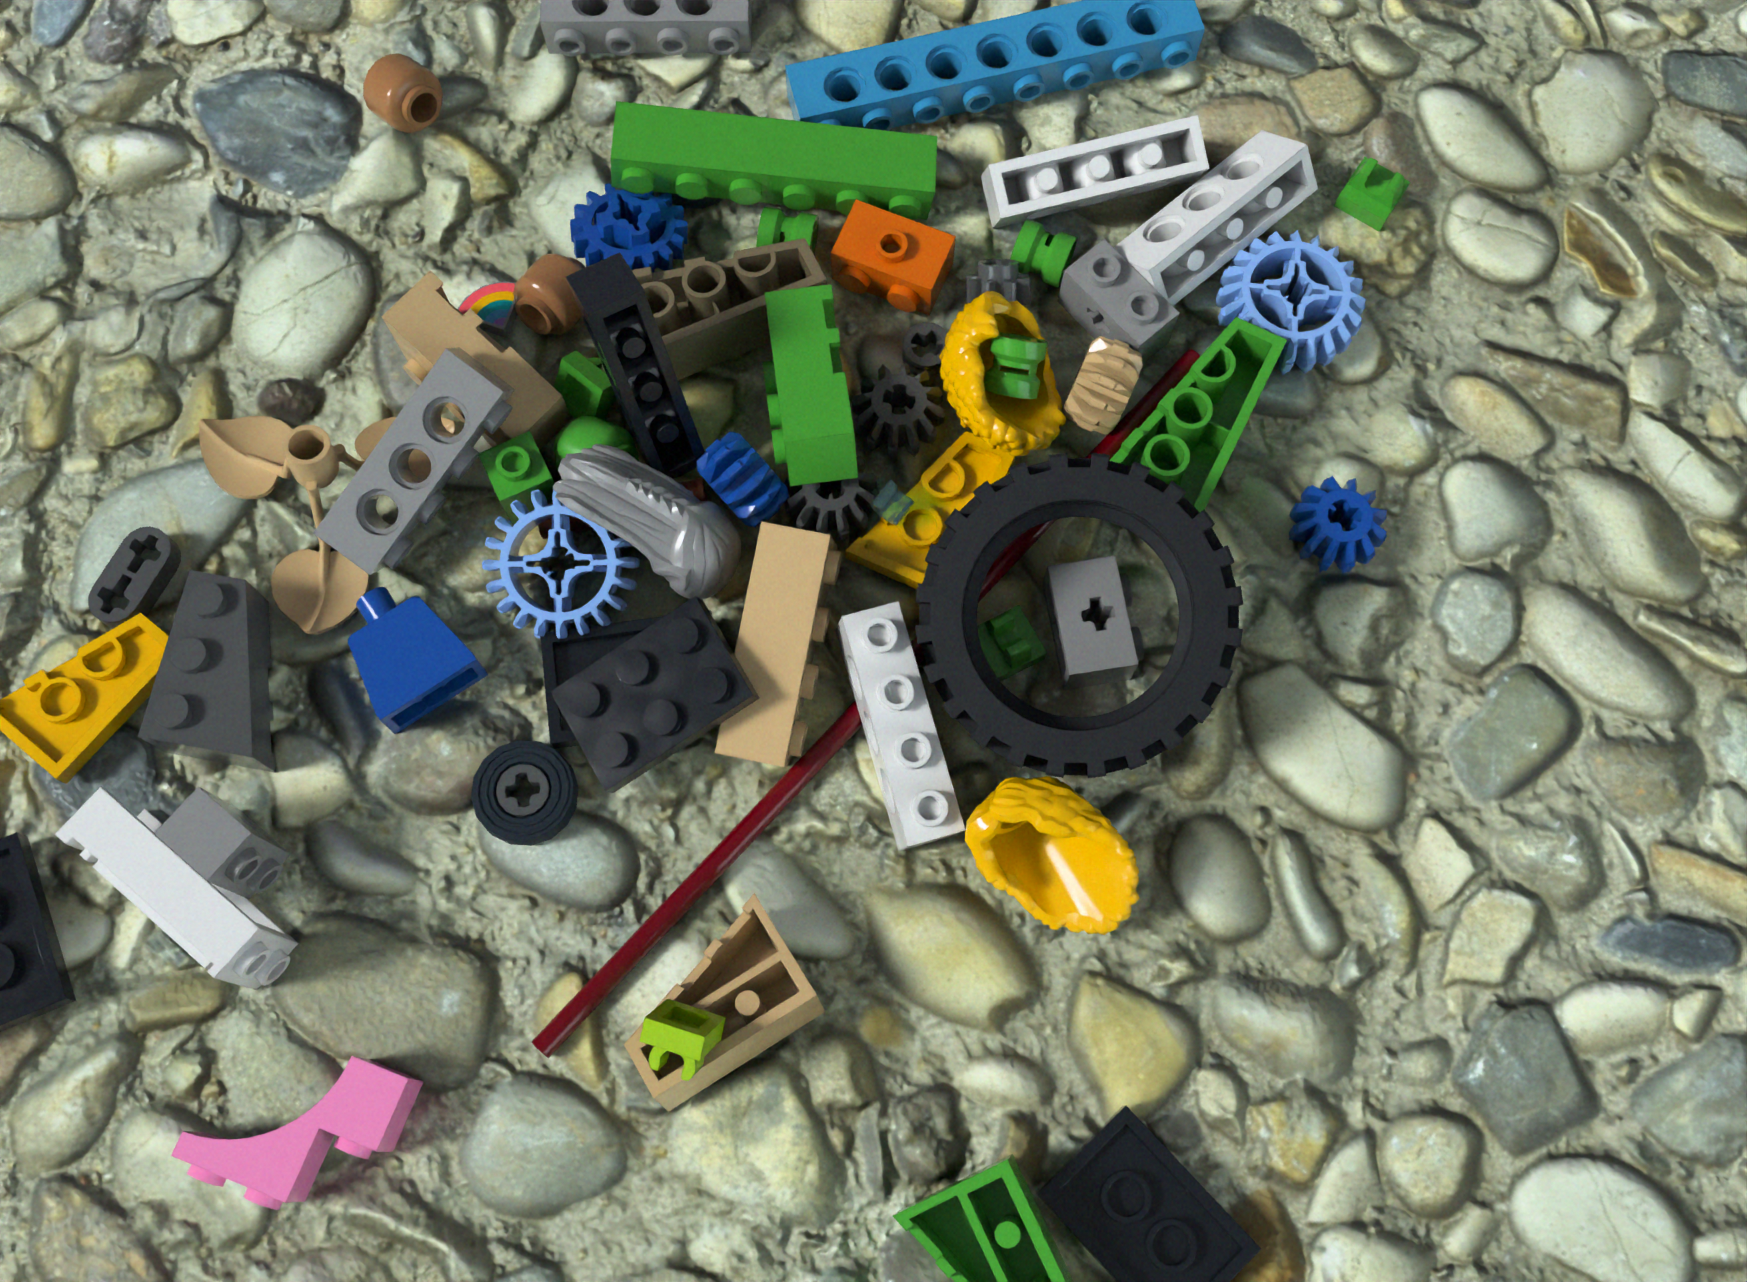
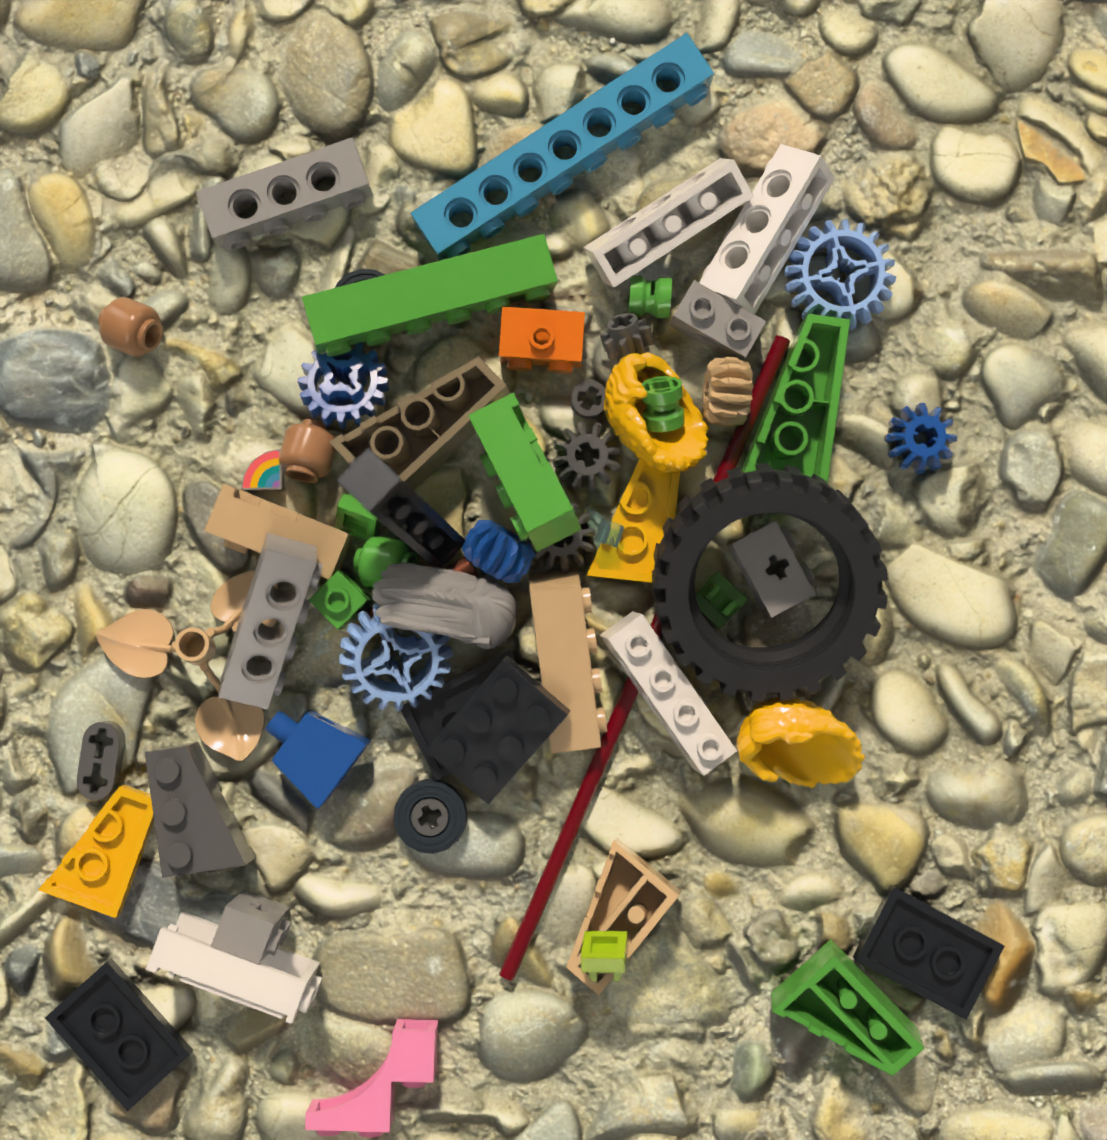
camera: 15 degrees left, 15 degrees up
bright green wheel [756,207,819,255] -> none
bright green tile [1334,157,1411,231] -> none

